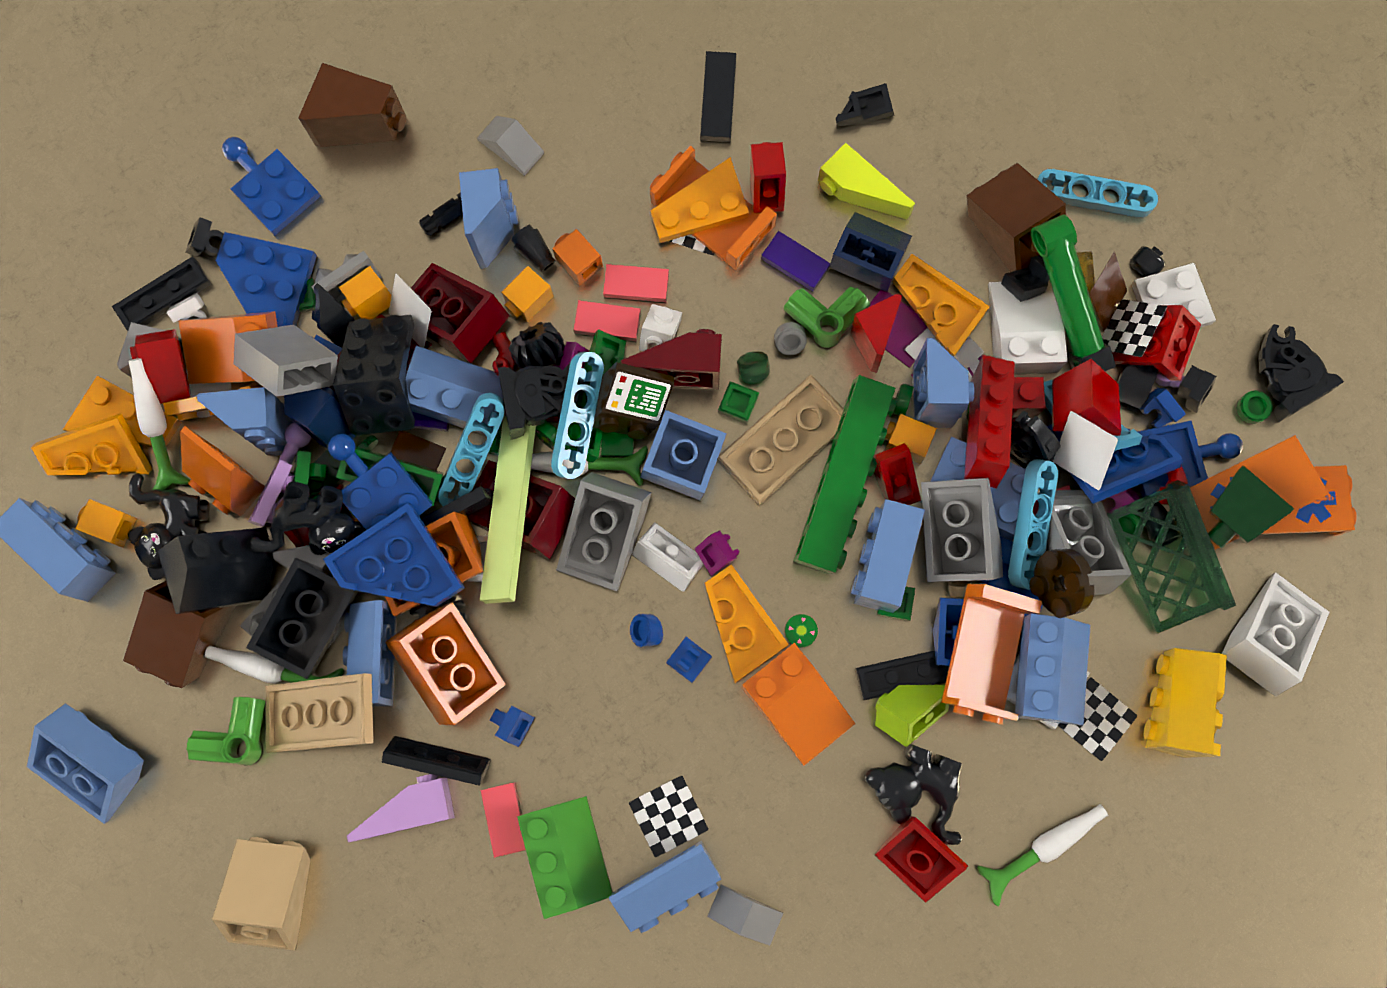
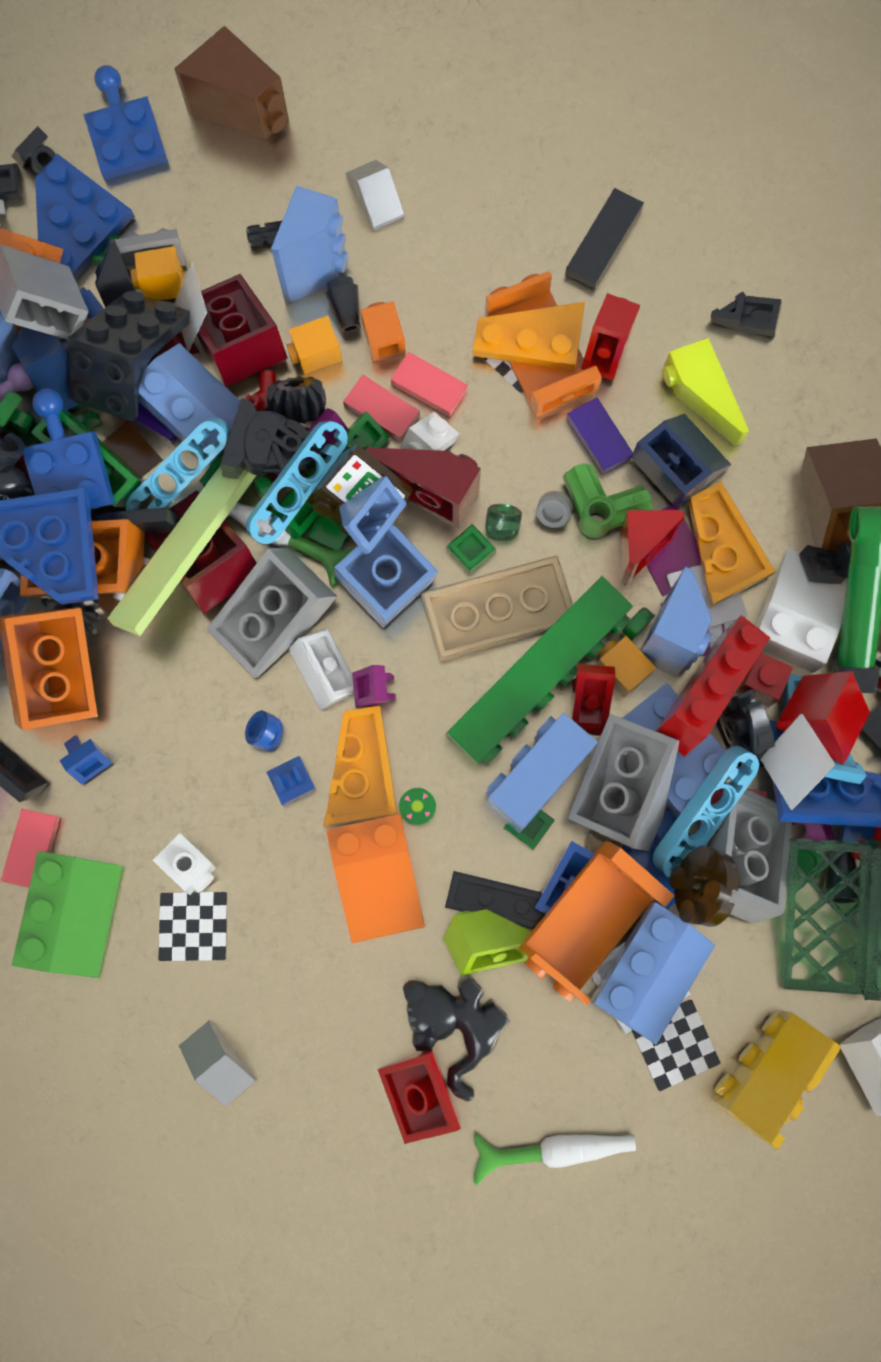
camera: 25 degrees right, 0 degrees up
medium blue slope [609,841,721,933] -> none
none -> white brick [153,833,216,895]
none -> medium blue slope [339,476,407,554]

